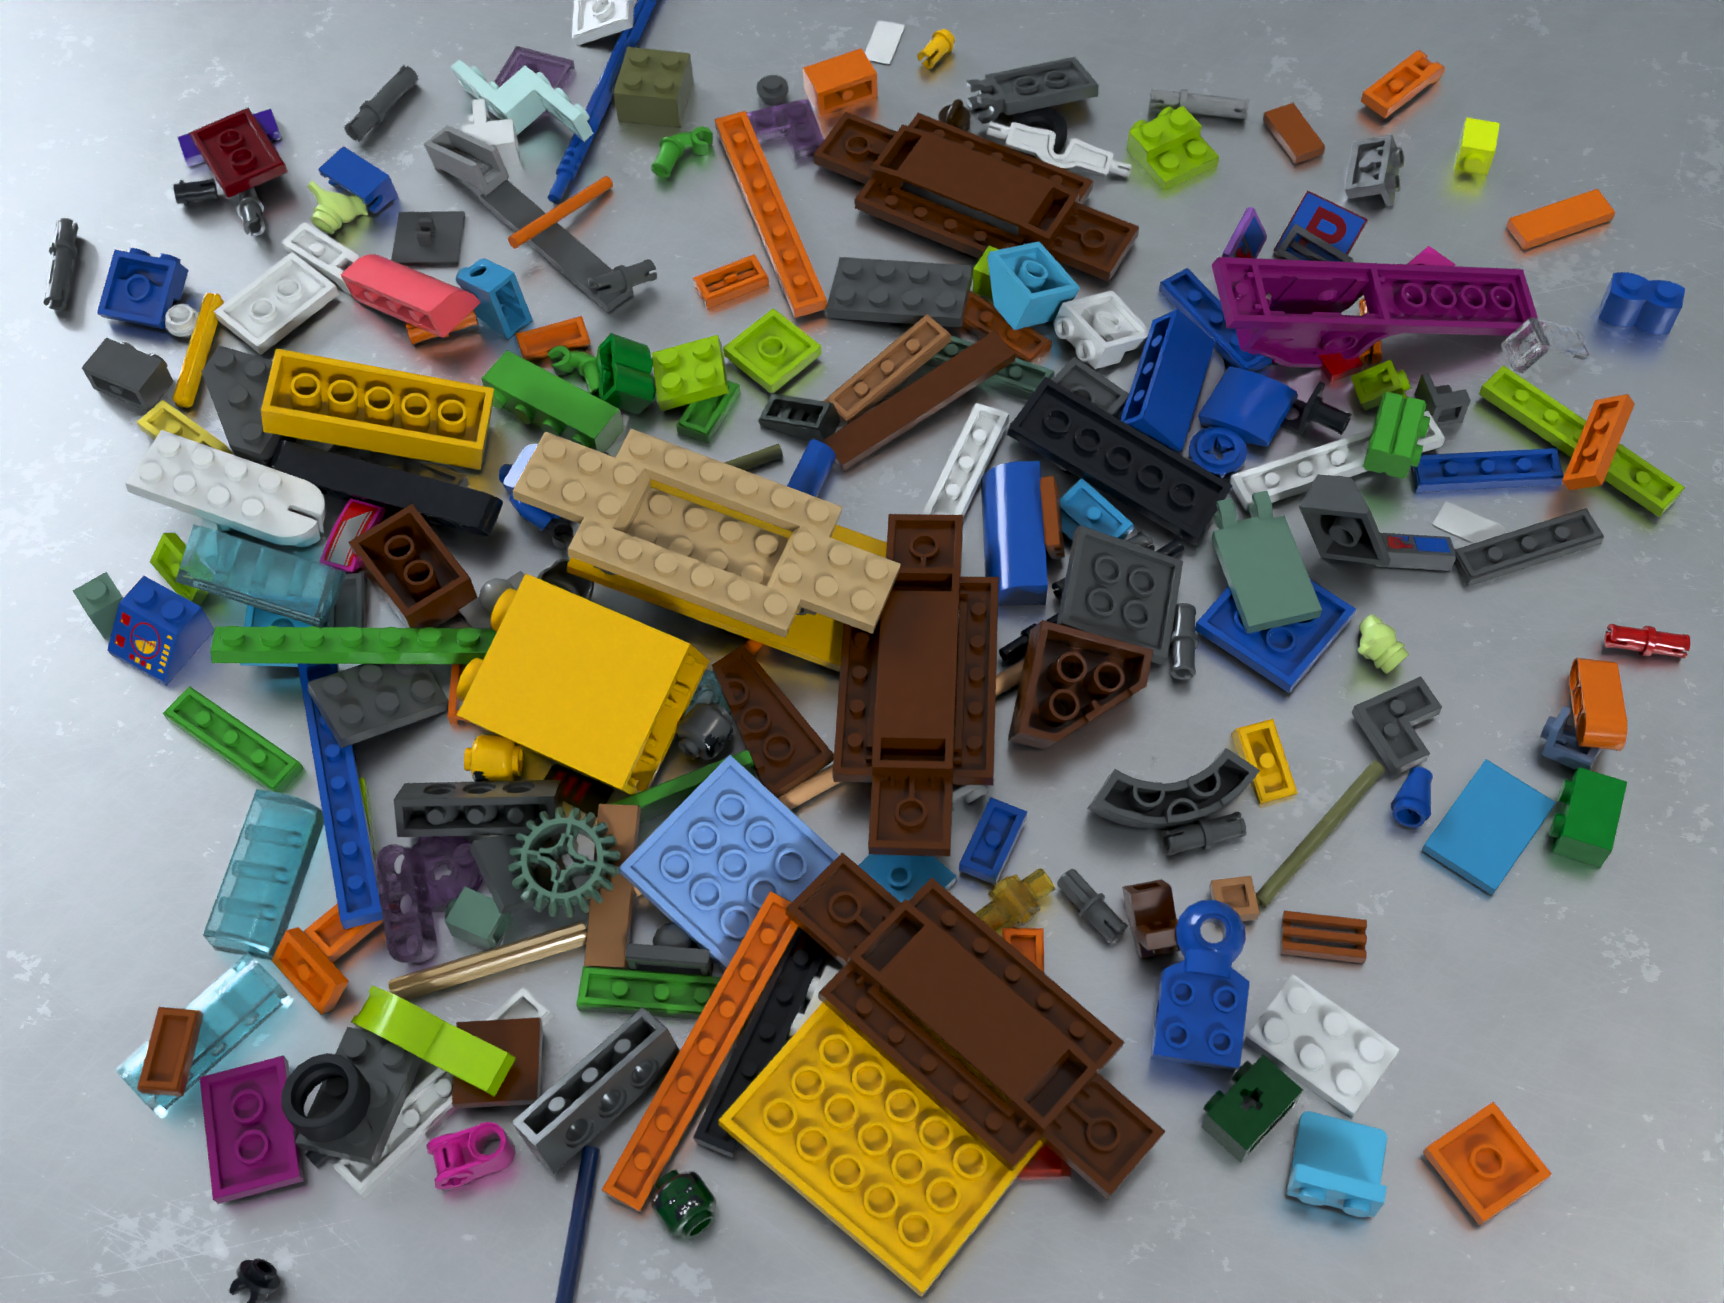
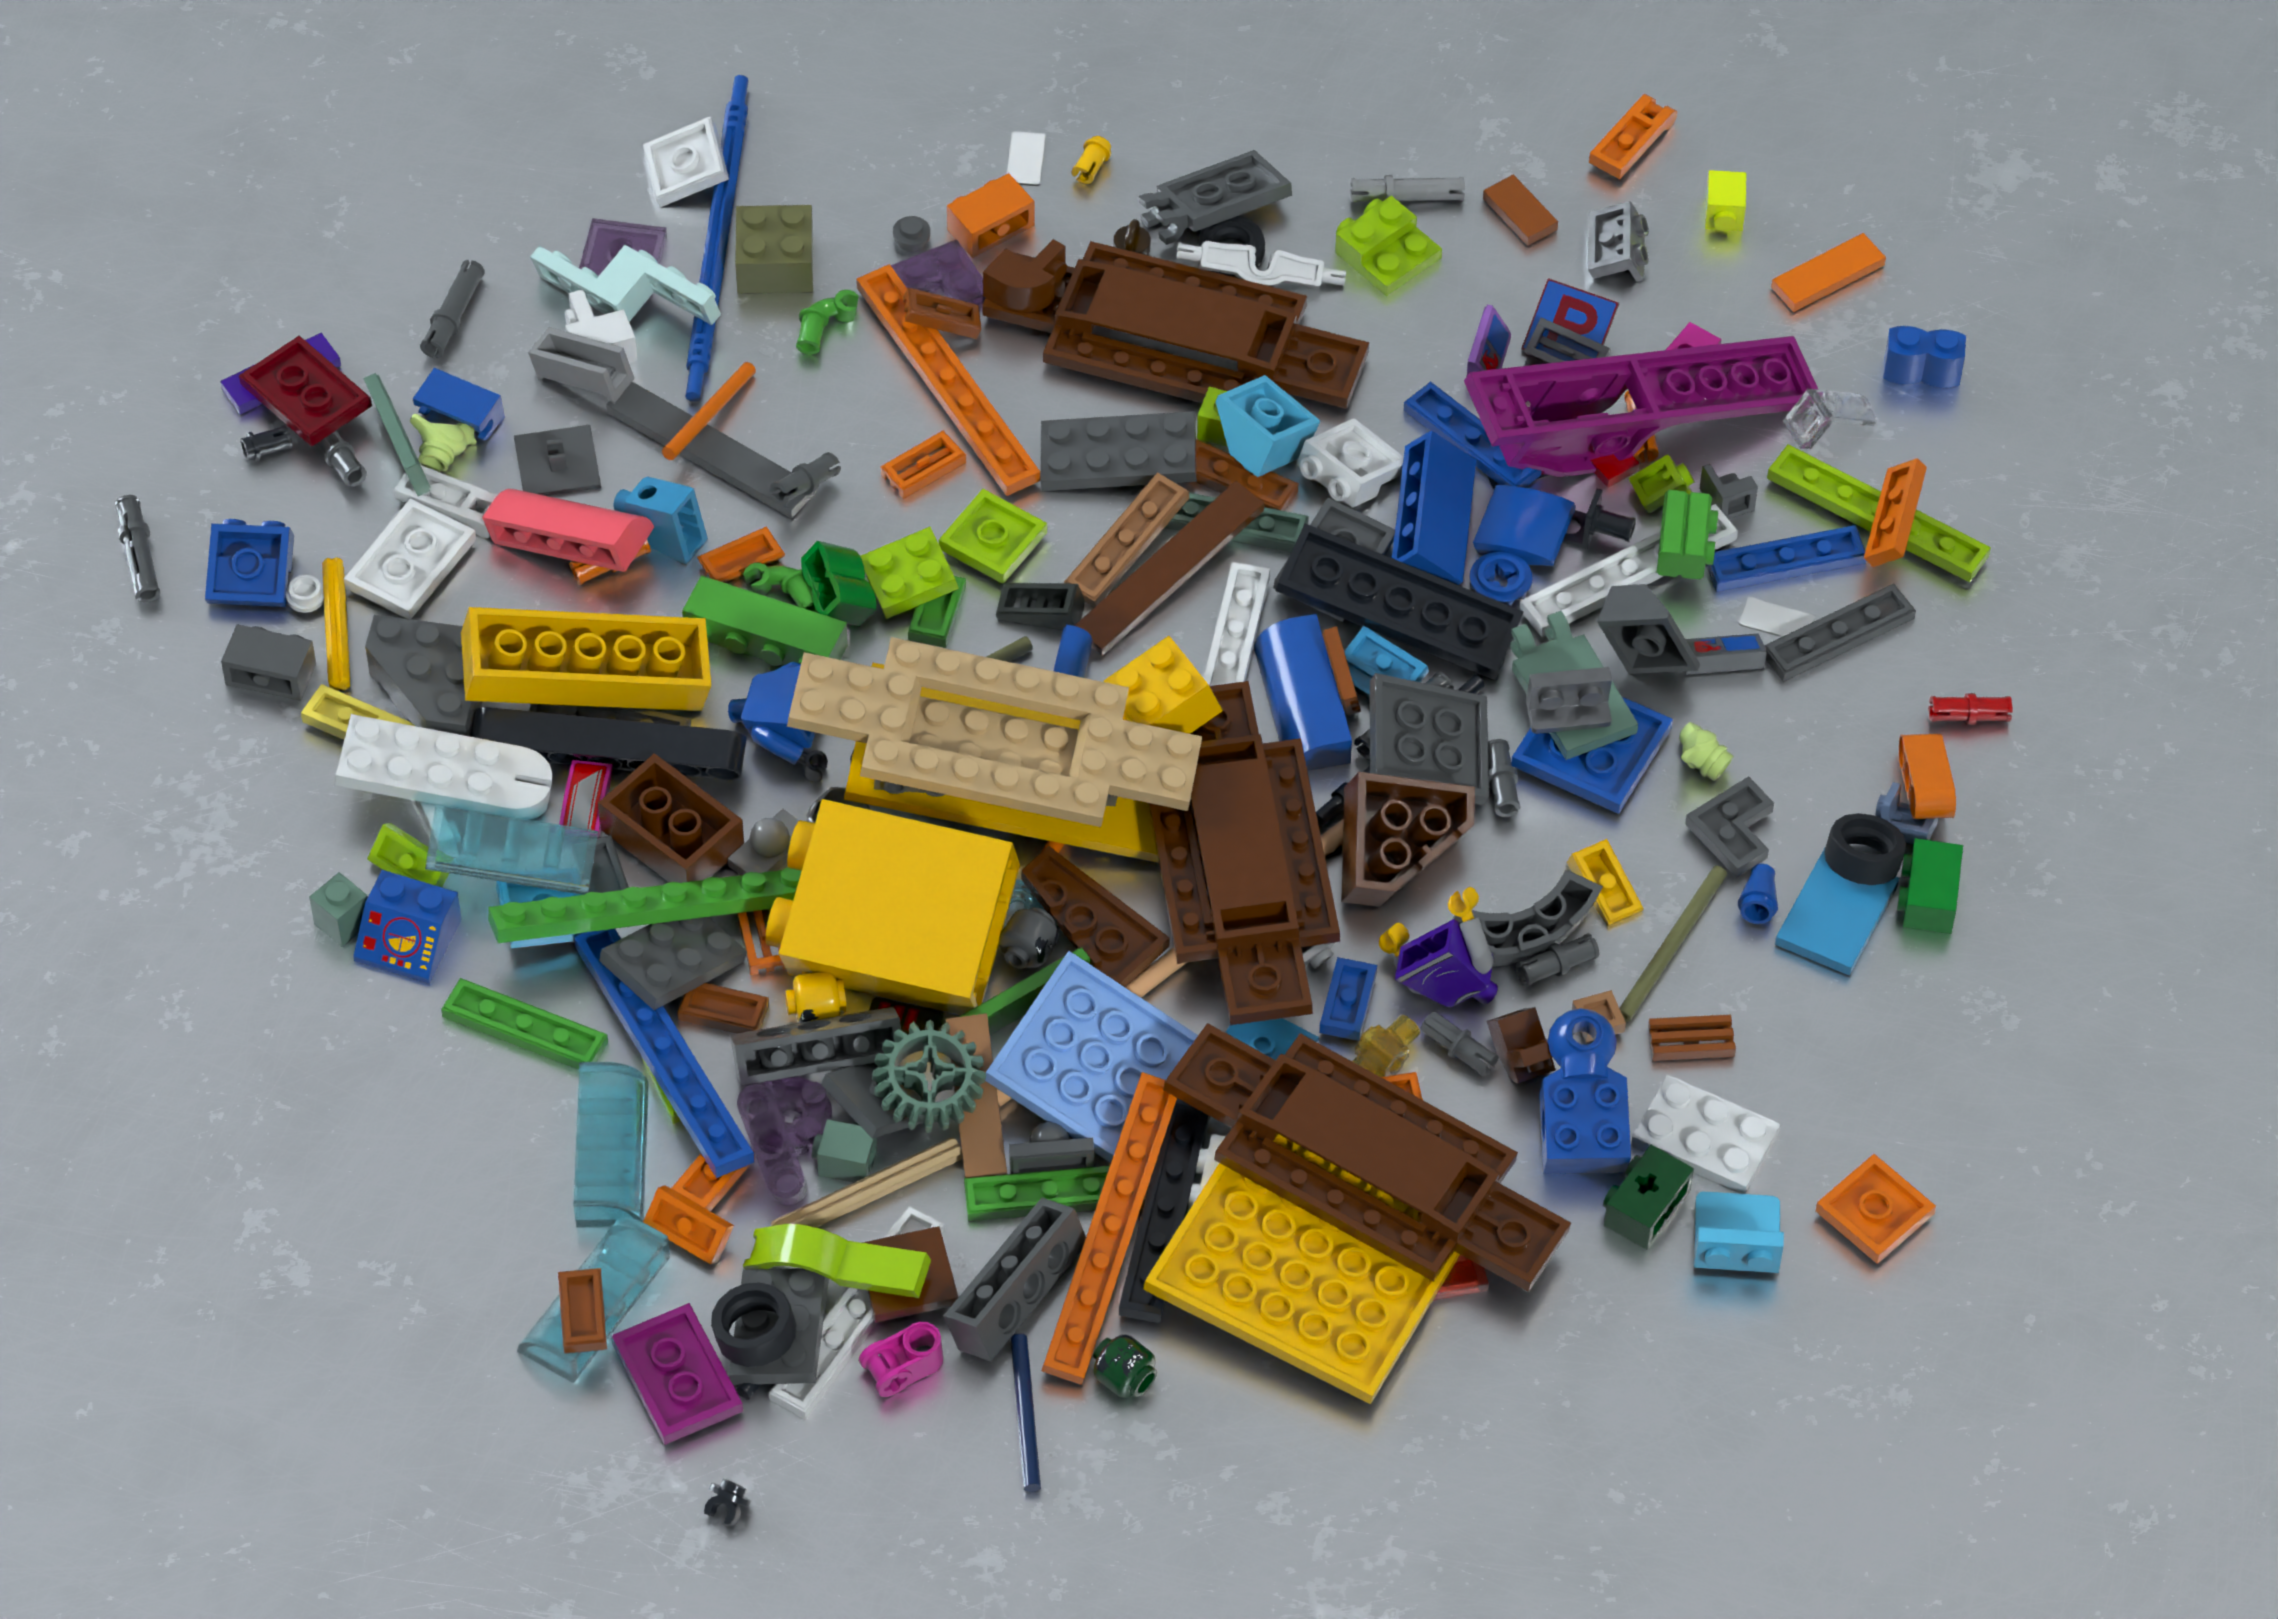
camera: 15 degrees left, 5 degrees down
none -> sand green tile [363,373,431,496]
none -> dark orange tile [677,983,769,1034]
none -> dark orange tile [903,288,982,339]
none -> reddish brown brick [983,239,1067,313]
none -> yellow brick [1104,636,1223,734]
none -> dark purple torso [1379,887,1498,1007]
none -> flat silver bracket [1526,667,1612,734]
none -> black tyre [1824,813,1906,885]

